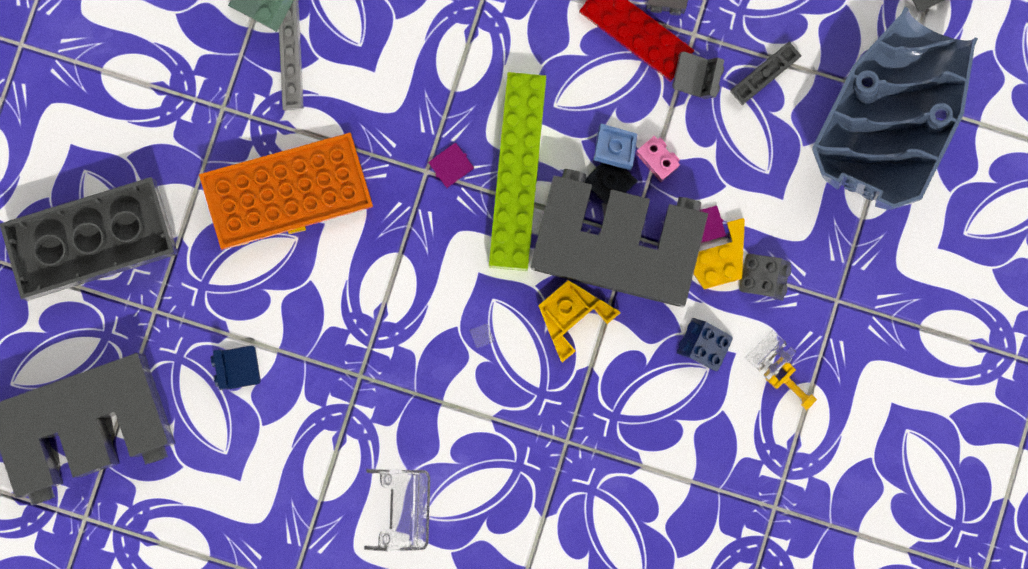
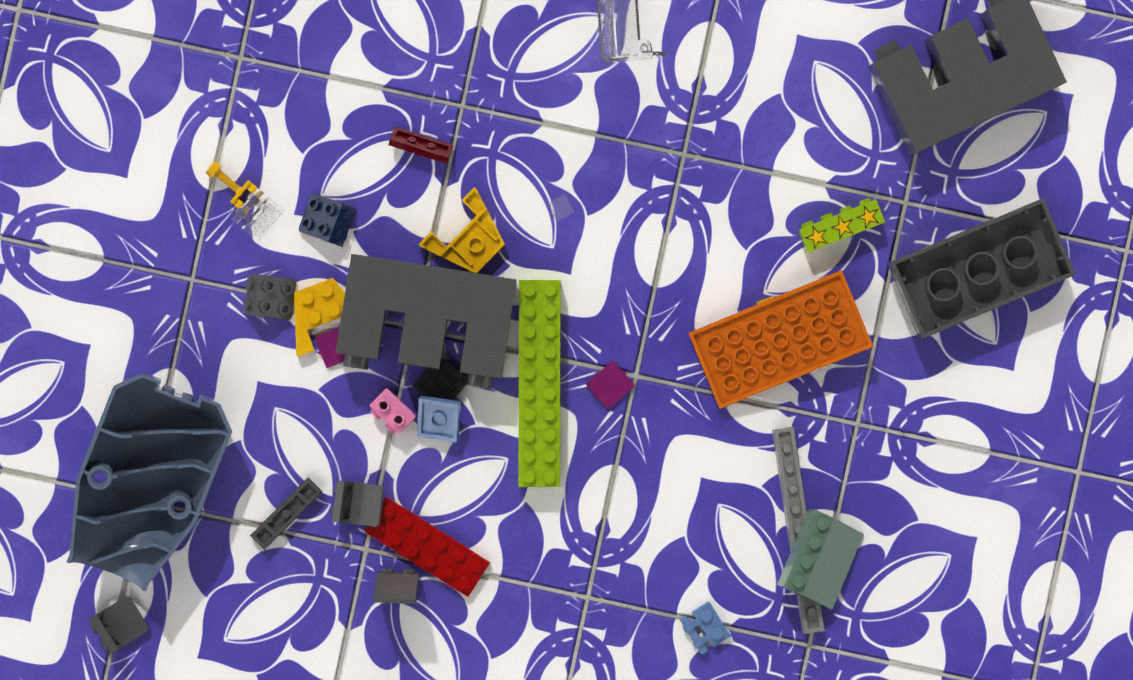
camera: 175 degrees right, 5 degrees up
dark blue bracket [211,346,261,391] -> none
none -> dark red plate [388,127,454,164]
none -> lime brick [797,197,885,253]

